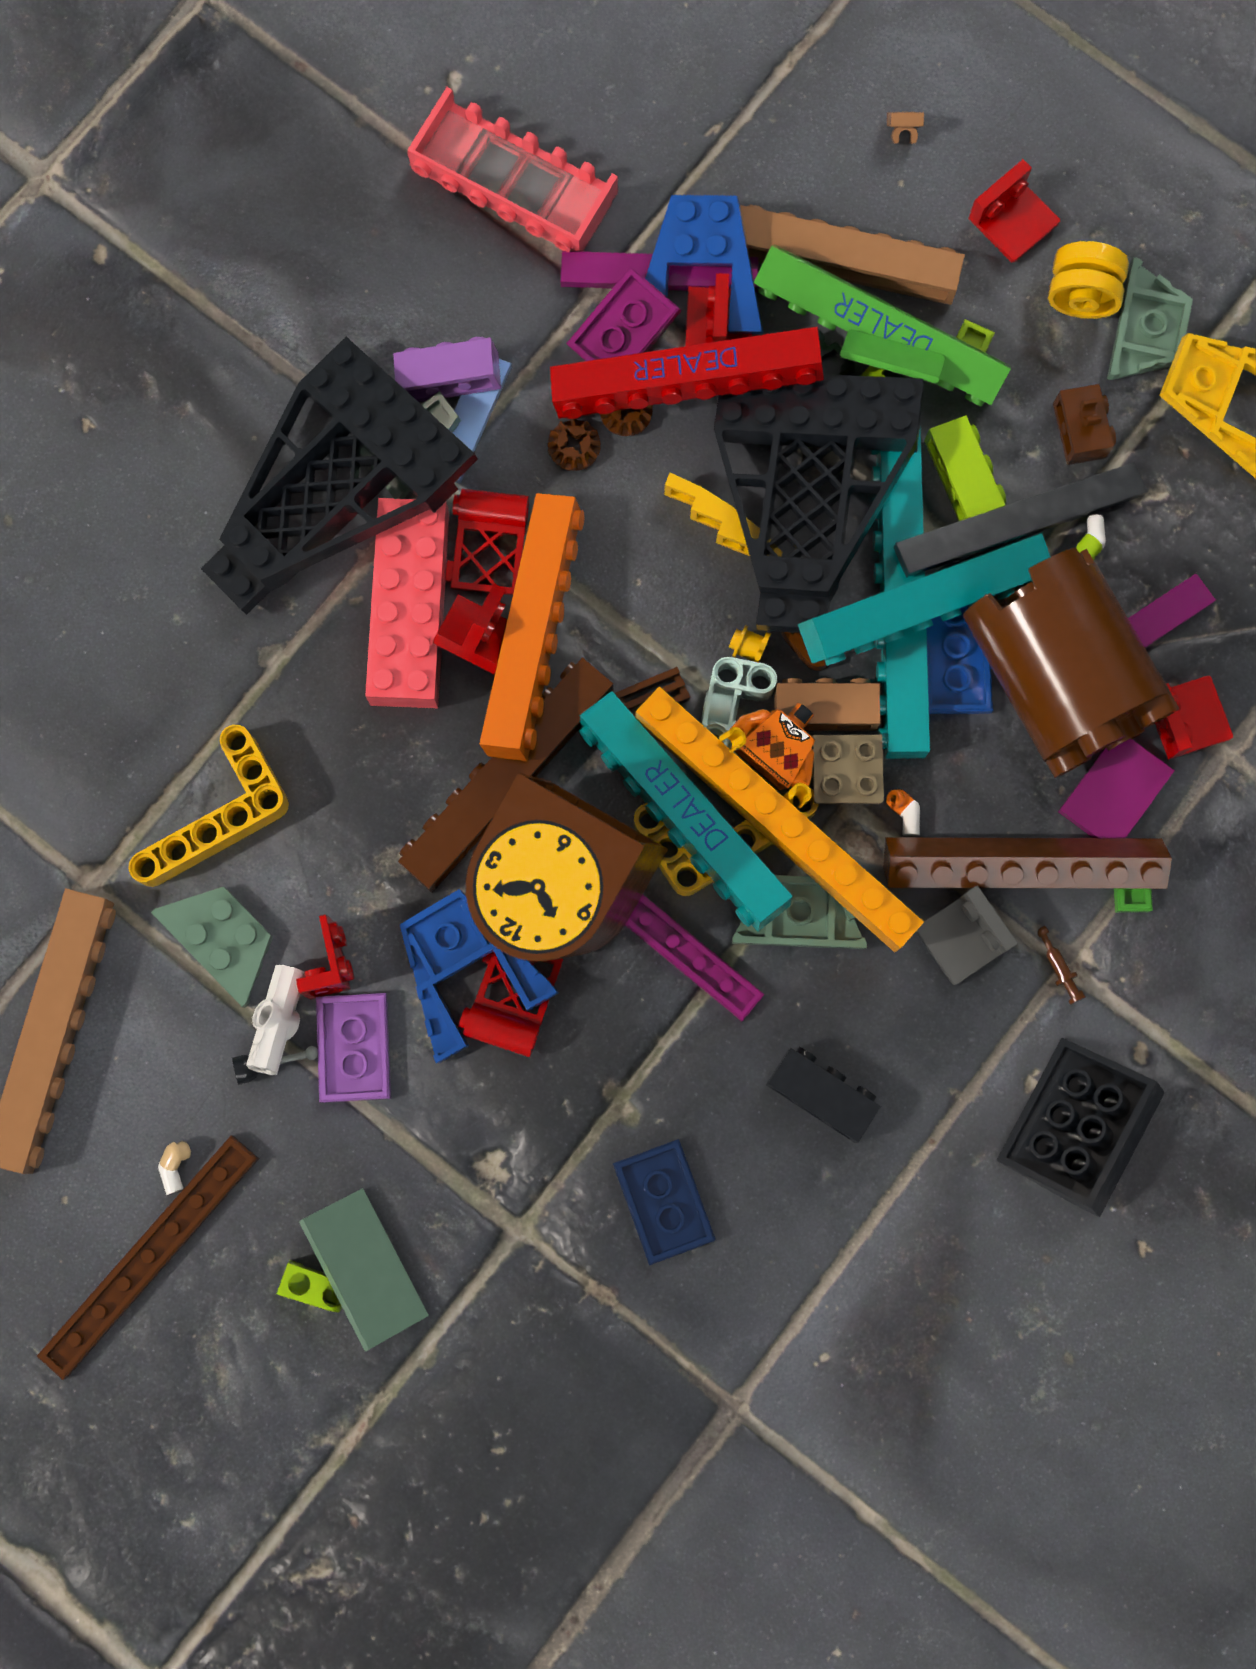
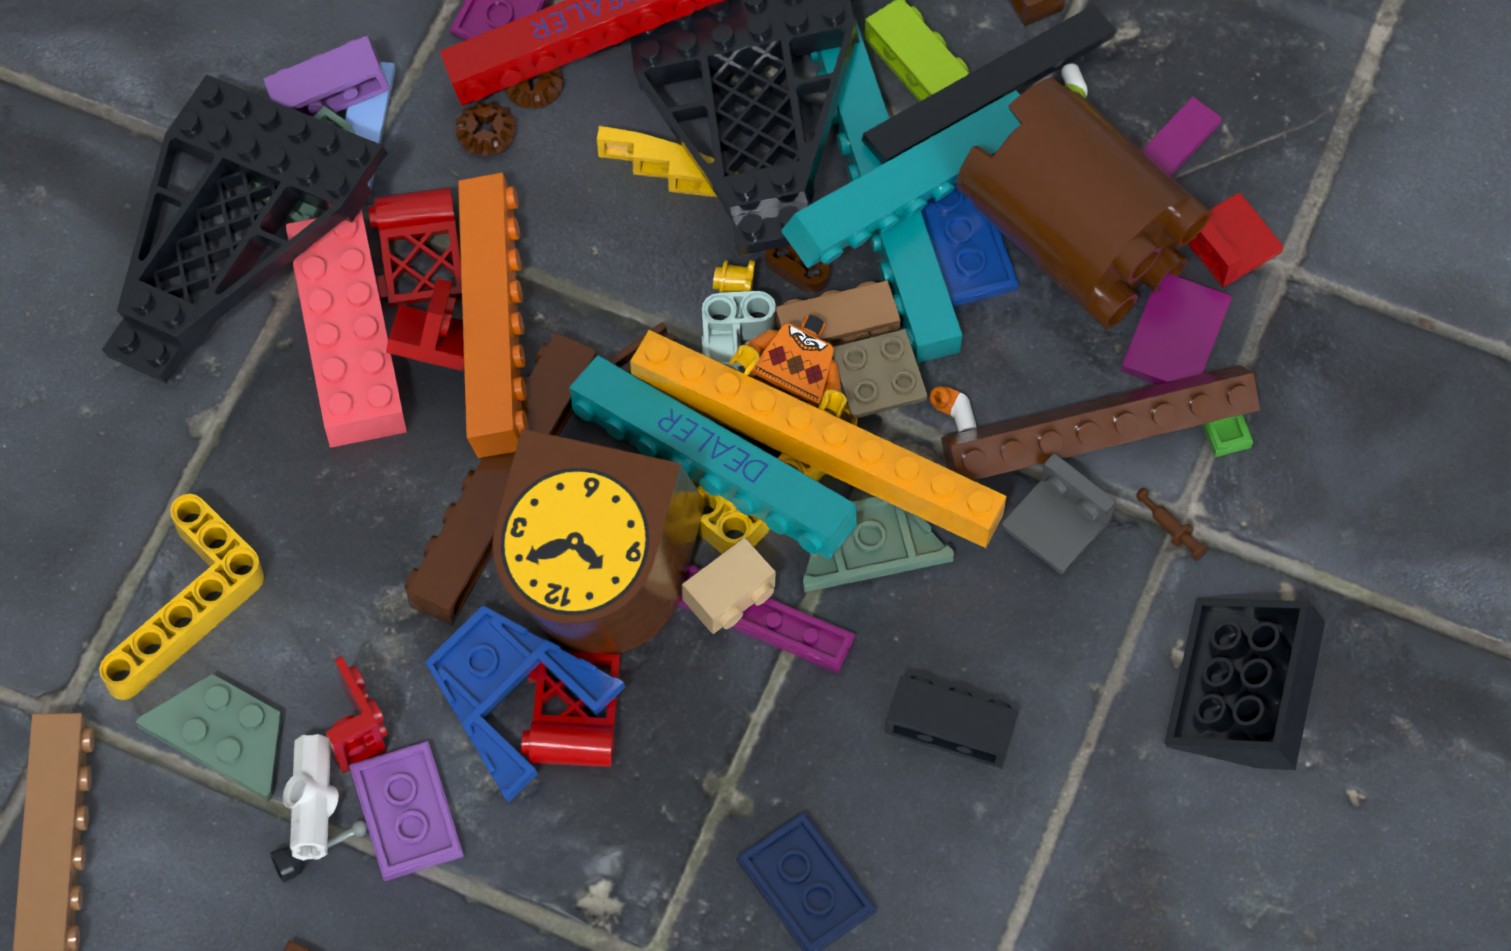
camera: 15 degrees left, 15 degrees down
none -> tan brick [682,537,776,634]

